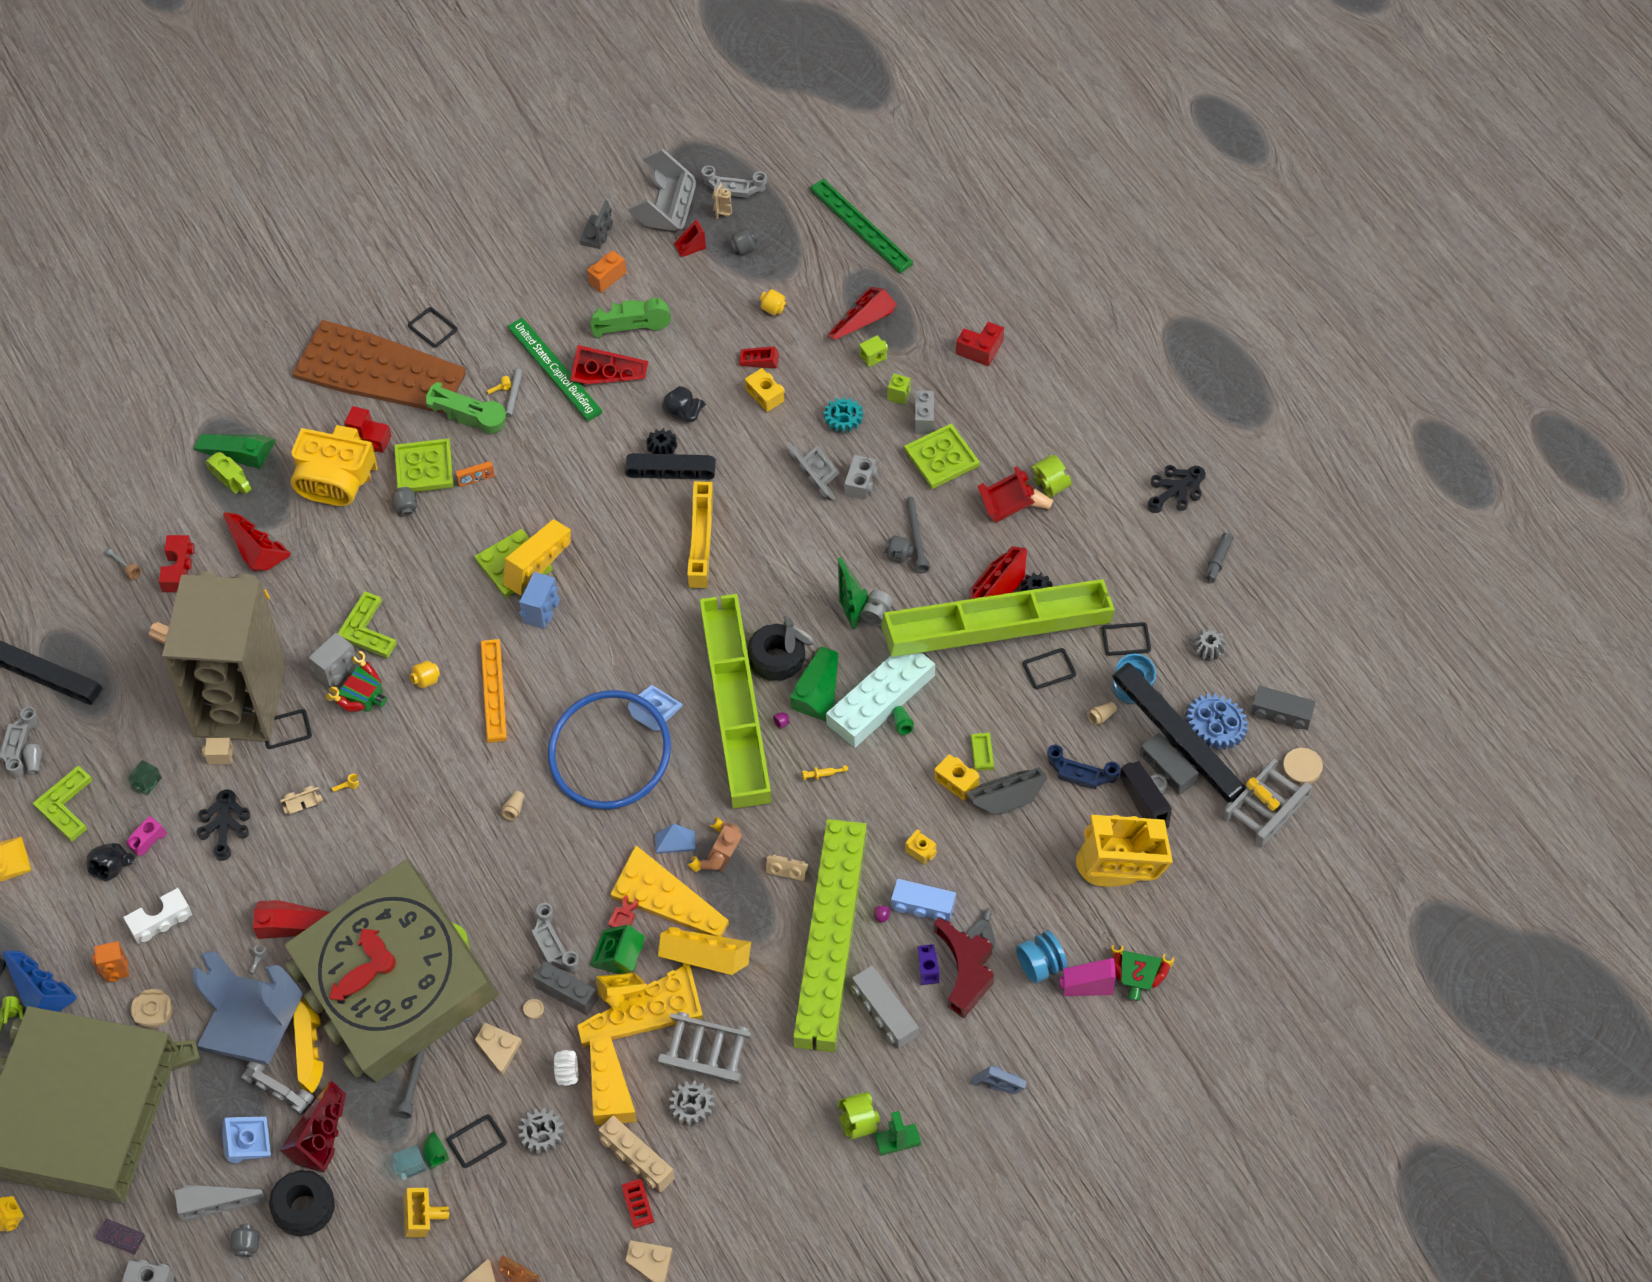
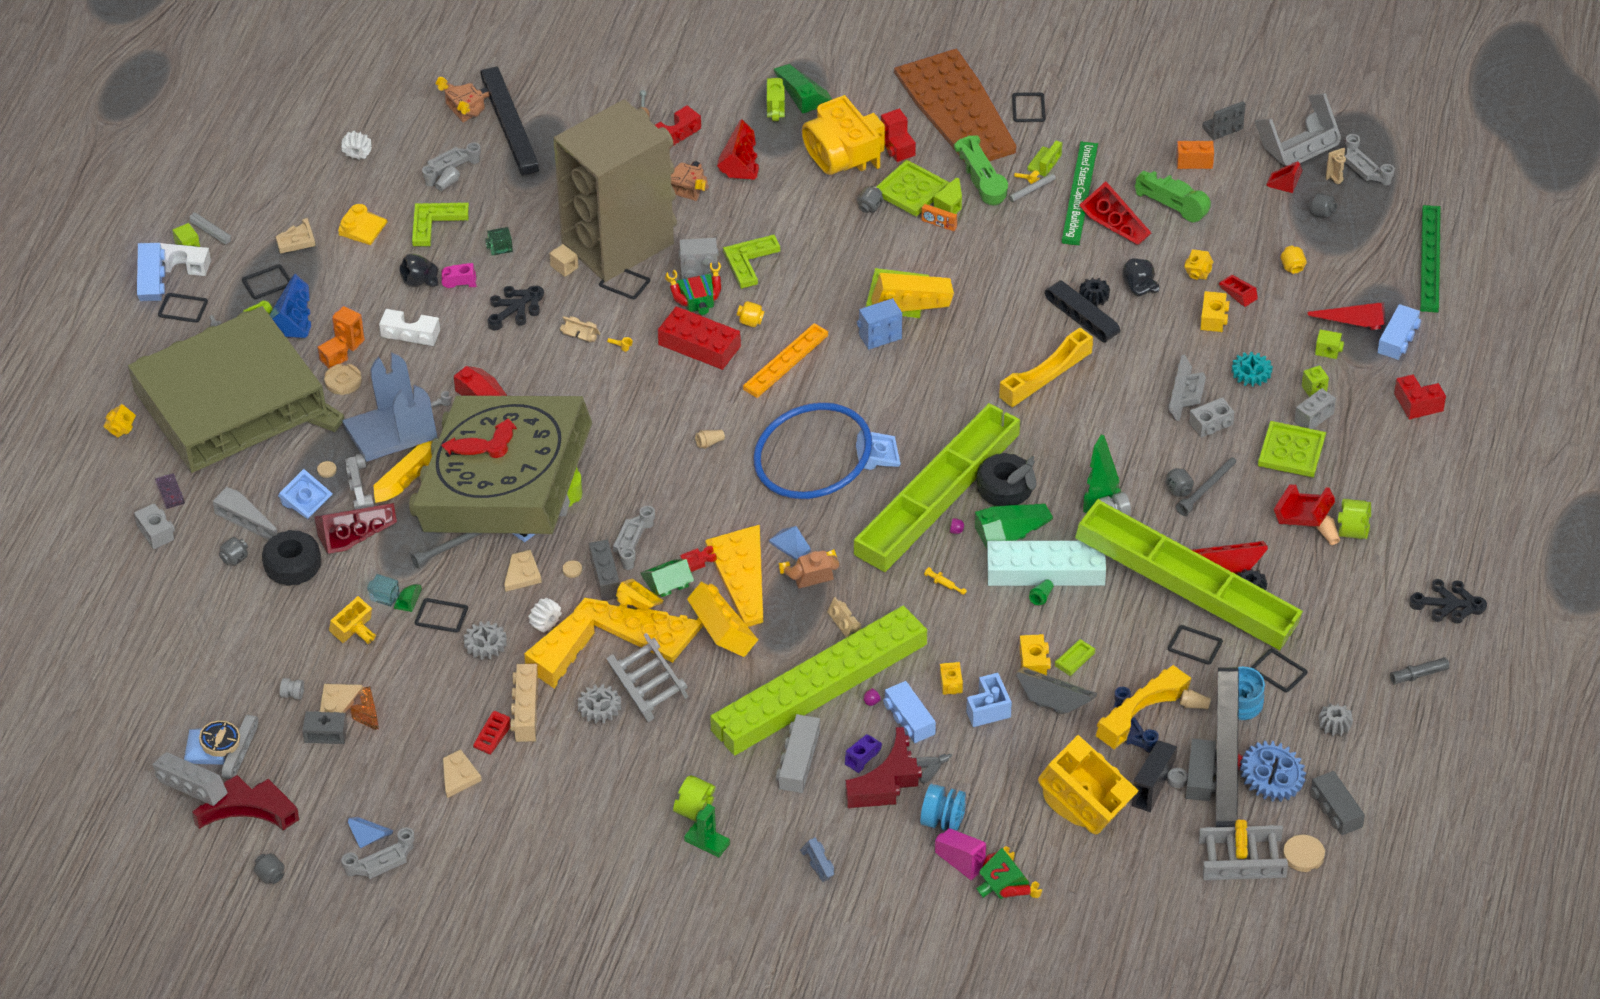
camera: 45 degrees right, 10 degrees down
none -> tan piece [317,461,337,478]
none -> orange brick [318,337,348,369]
none -> red brick [658,306,741,370]
none -> lime slope [933,177,962,214]
none -> light blue brick [966,673,1012,727]
none -> lime panel [1027,140,1062,177]
none -> yellow arch [1096,665,1192,749]
none -> yellow brick [1184,249,1214,280]
none -> light blue brick [1378,304,1421,360]

